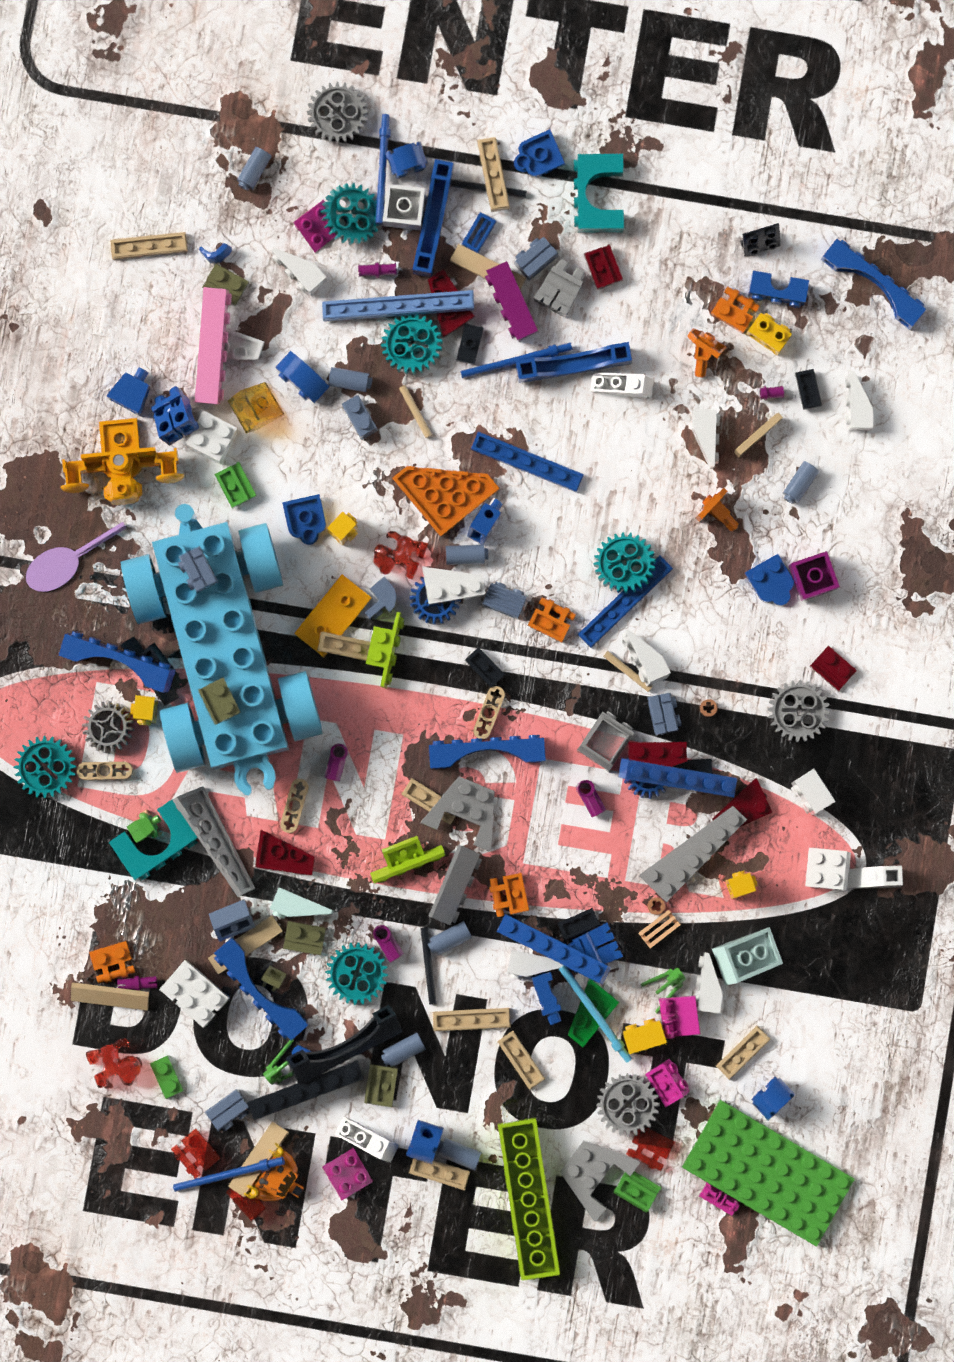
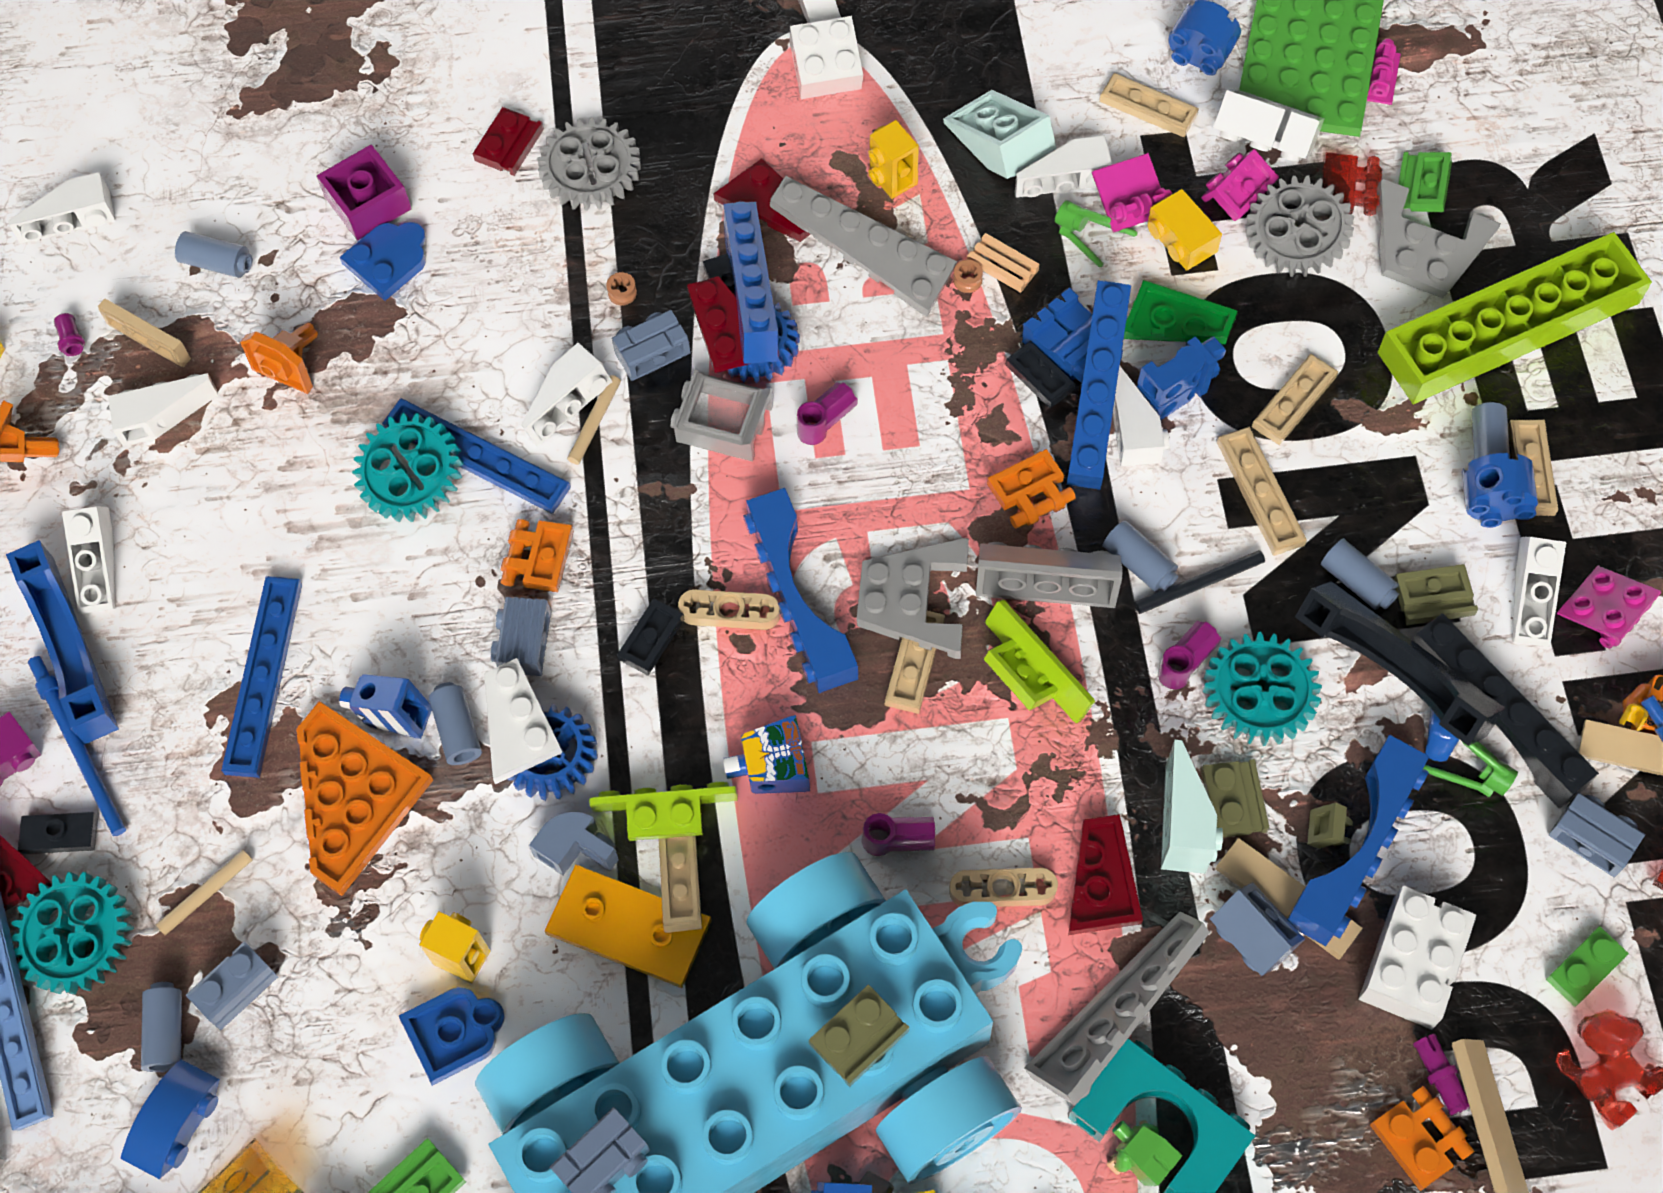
camera: 105 degrees left, 20 degrees down
clear red animal [373,531,429,580] -> none
medium azure bar [559,965,632,1063] -> none
white brick [791,769,835,815] -> none
black plate [795,369,822,410] -> none
none -> torso [723,715,810,794]
none -> white piece [1213,88,1325,162]

